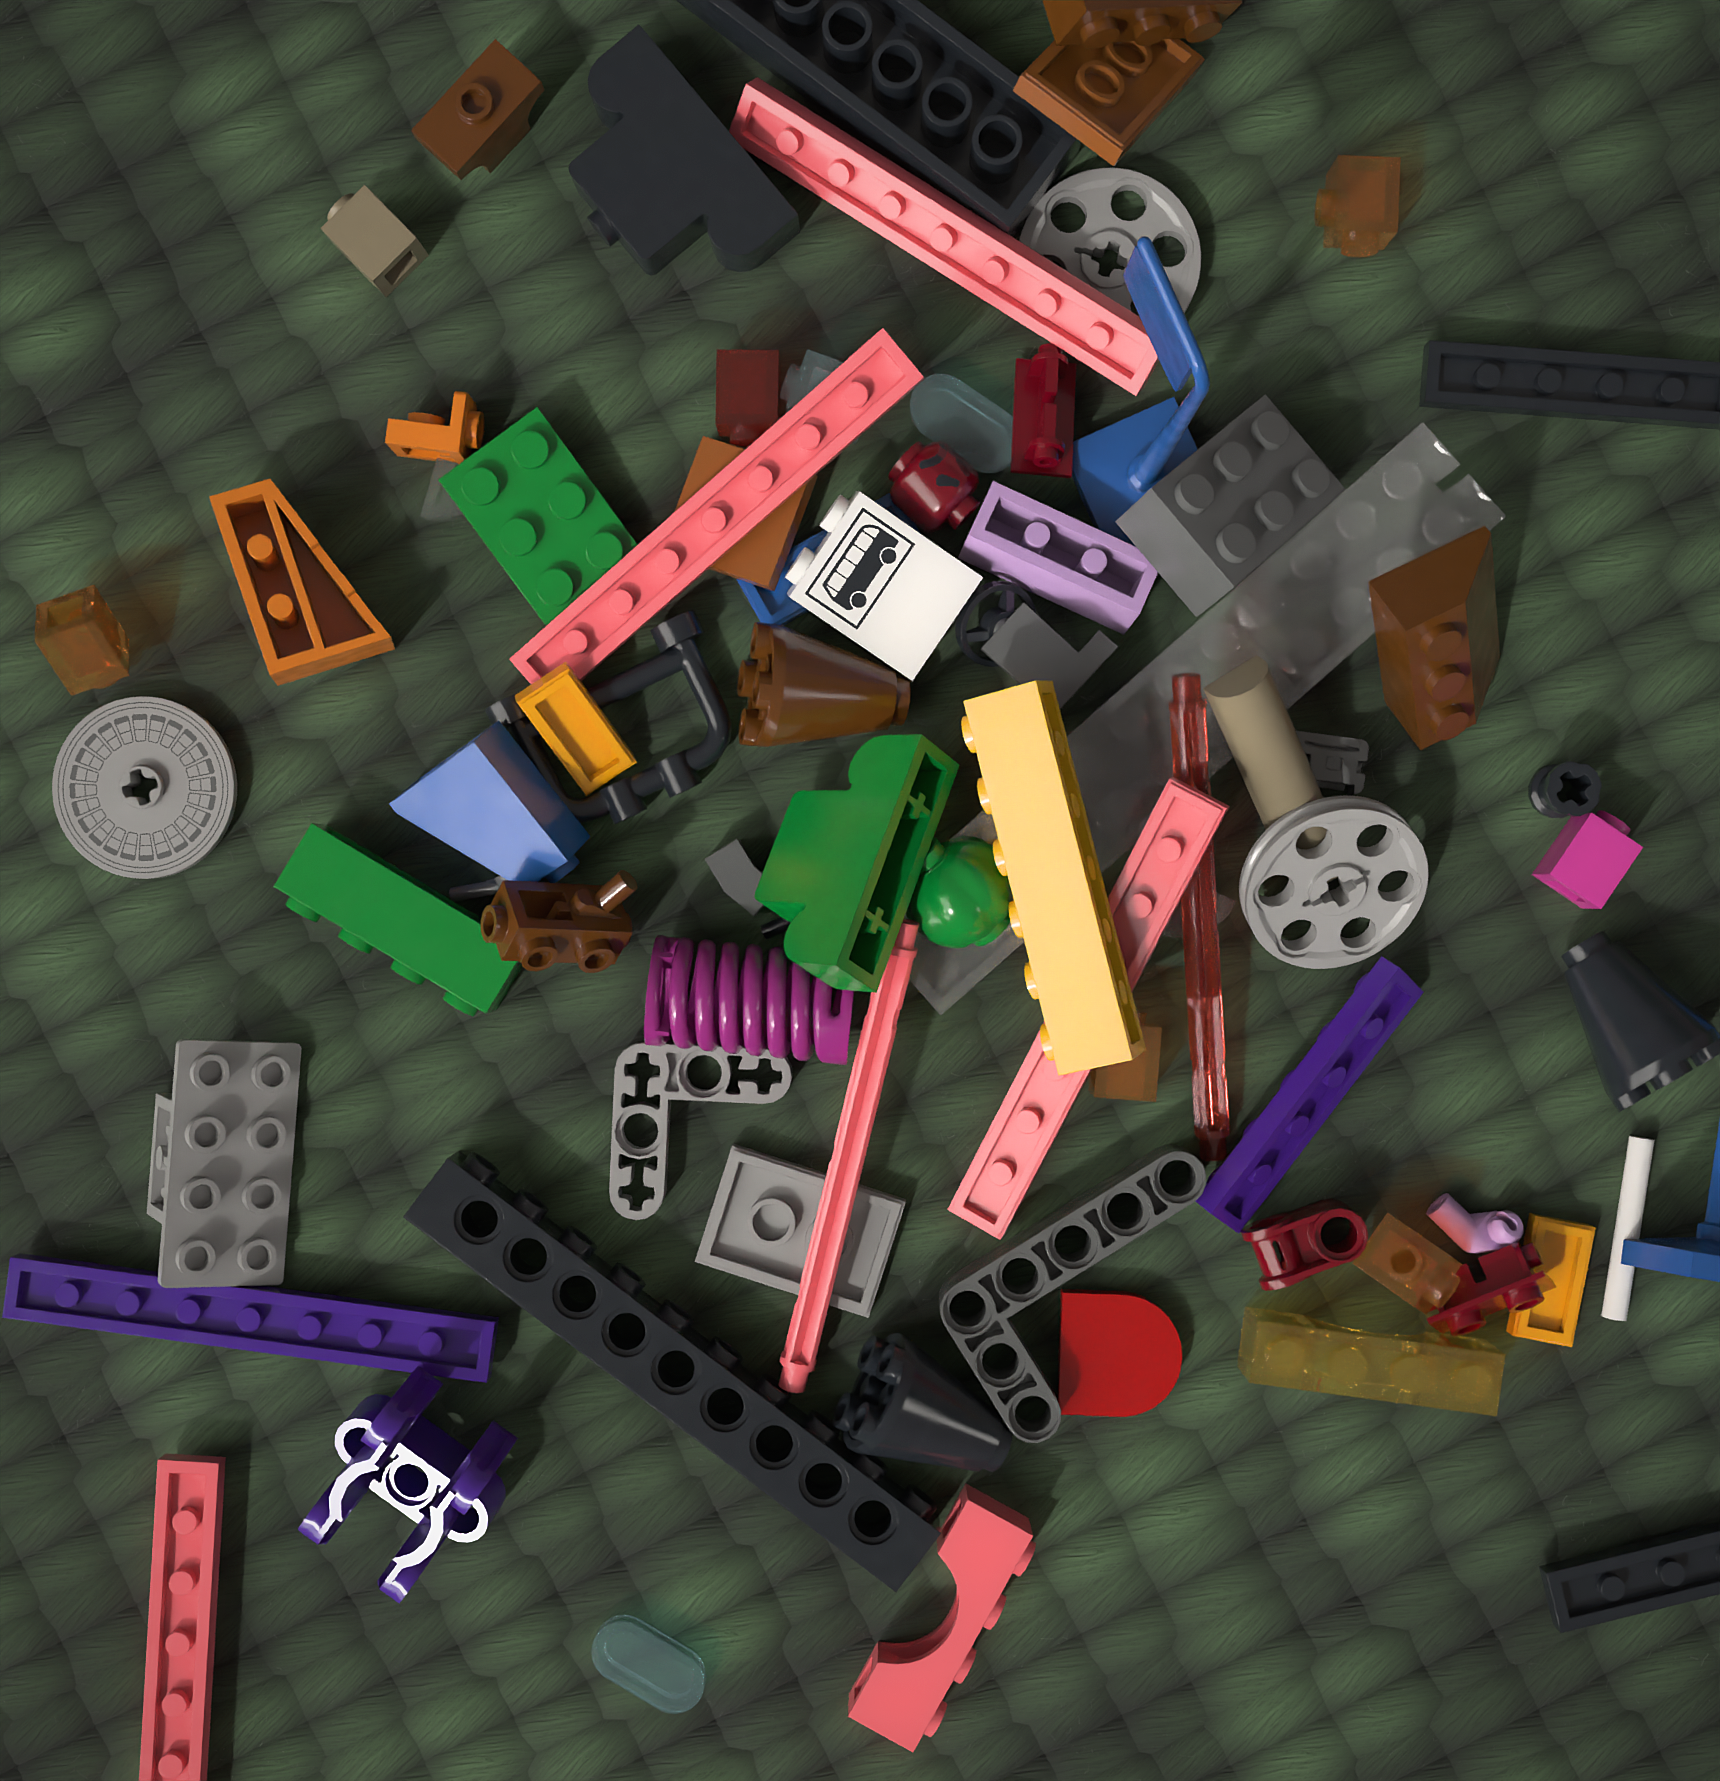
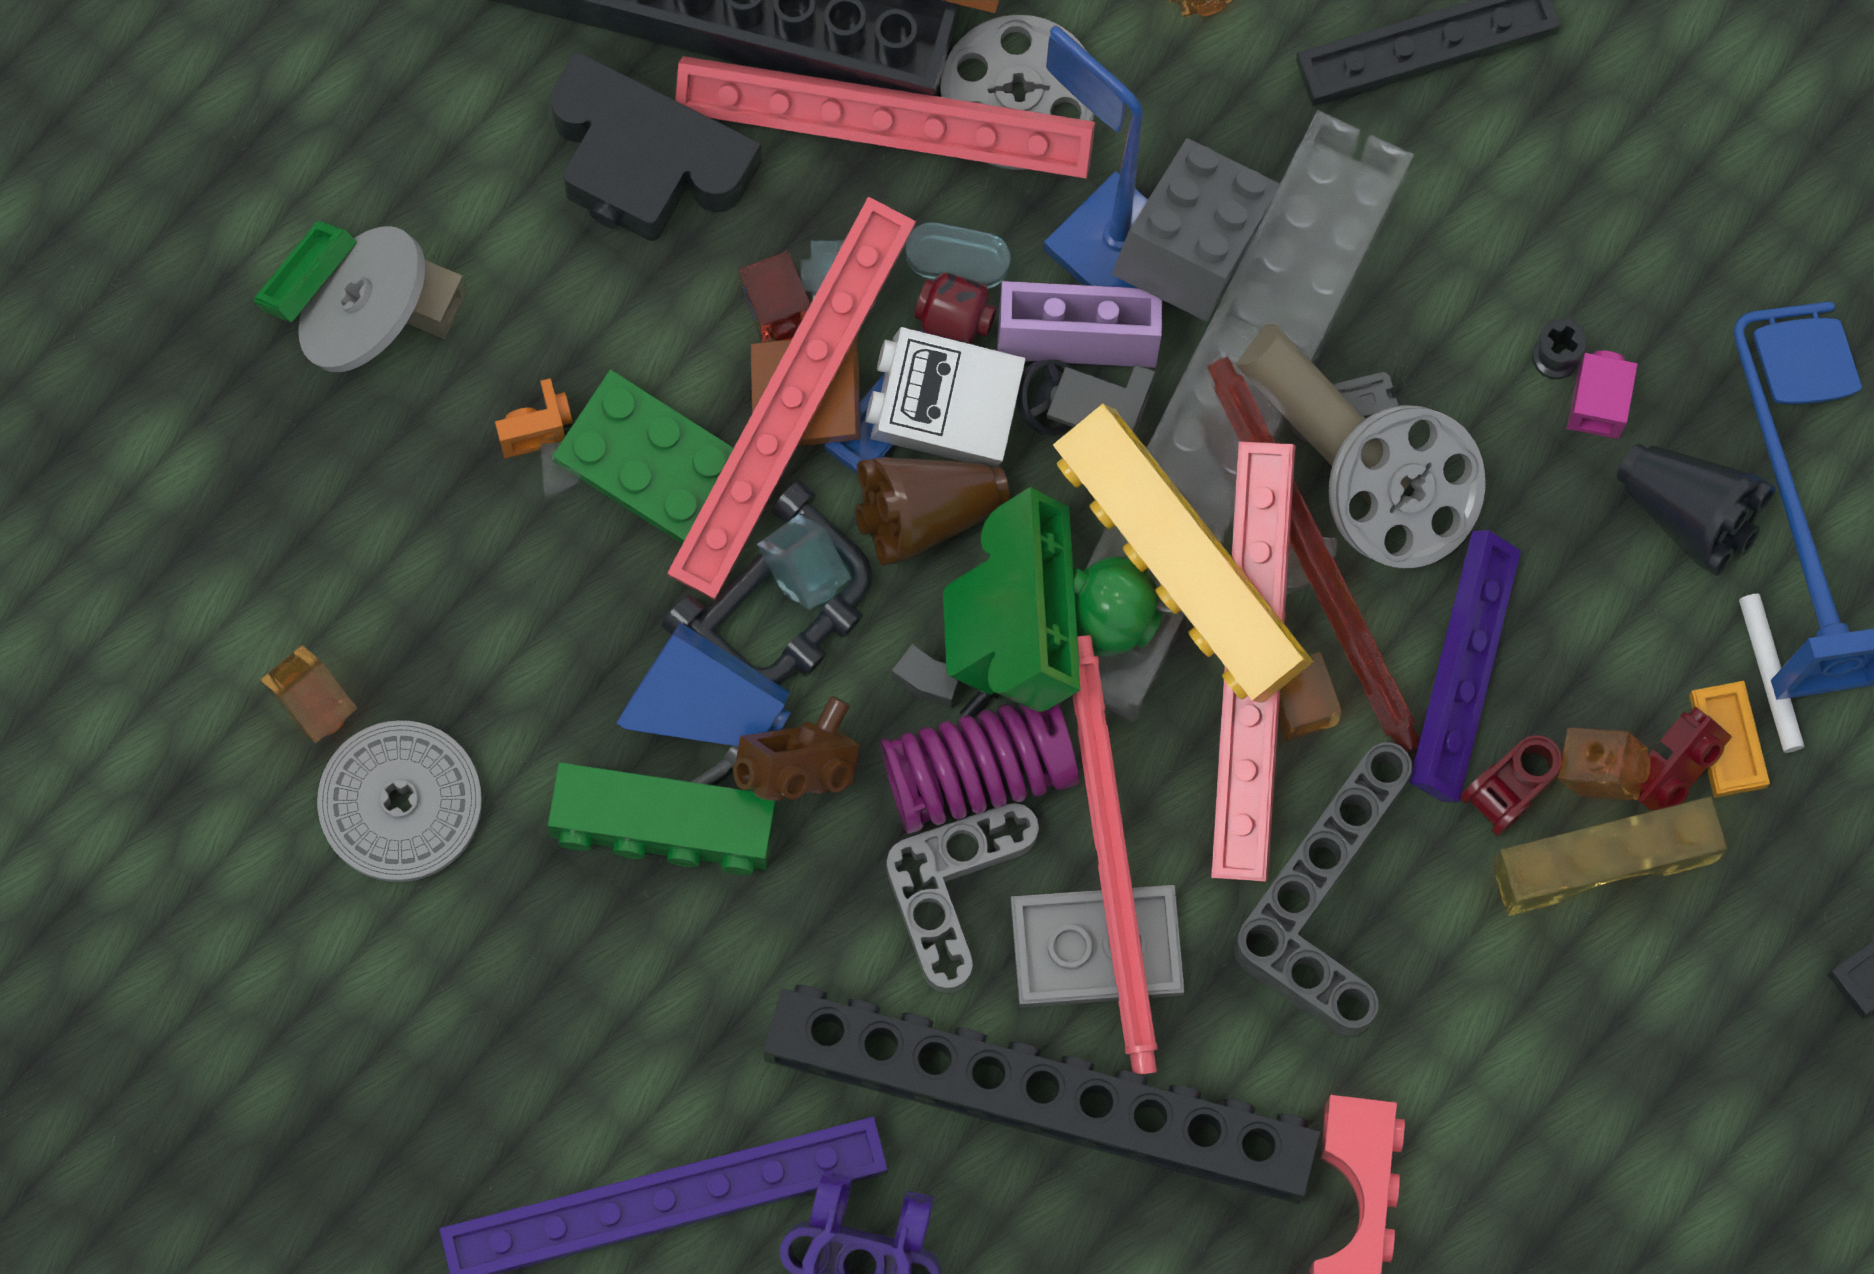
camera: 25 degrees left, 15 degrees down
light grey bracket [147,1039,301,1288] -> none
orange wedge [209,479,395,686] -> none
reddish brown brick [411,39,545,180] -> none
light orange tile [515,662,637,796] -> none
black cone [832,1333,1013,1472] -> none
dark red hinge [1010,343,1076,478] -> none
red tile [1057,1289,1182,1417] -> none
reddish brown slope [1368,525,1500,750] -> none
lavender arm [1426,1193,1524,1253] -> none
none -> green tile [253,221,357,323]
none -> light grey piece [299,226,425,372]
none -> clear light blue brick [757,514,851,610]

